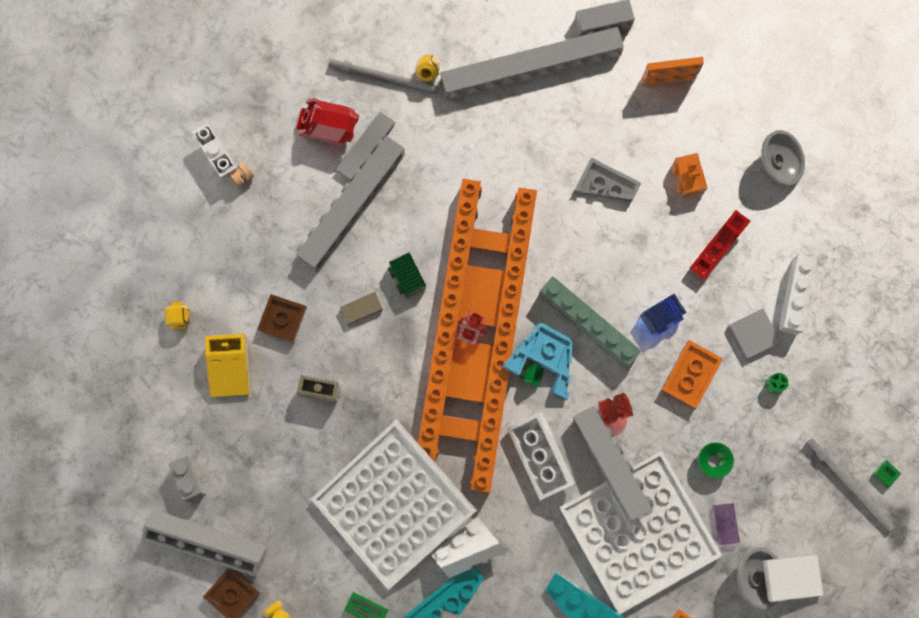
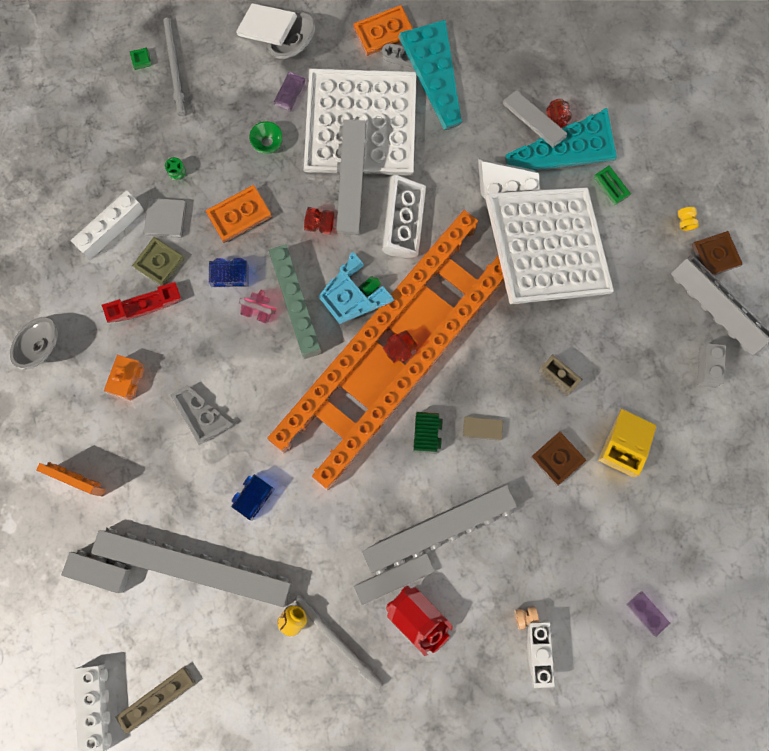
camera: 145 degrees left, 0 degrees up
yellow head [164,302,190,329] -> none
none -> olive tile [132,237,185,286]
none -> clear blue brick [231,474,275,521]
none -> clear pink hips [239,290,277,323]
none -> clear purple plate [626,591,670,637]

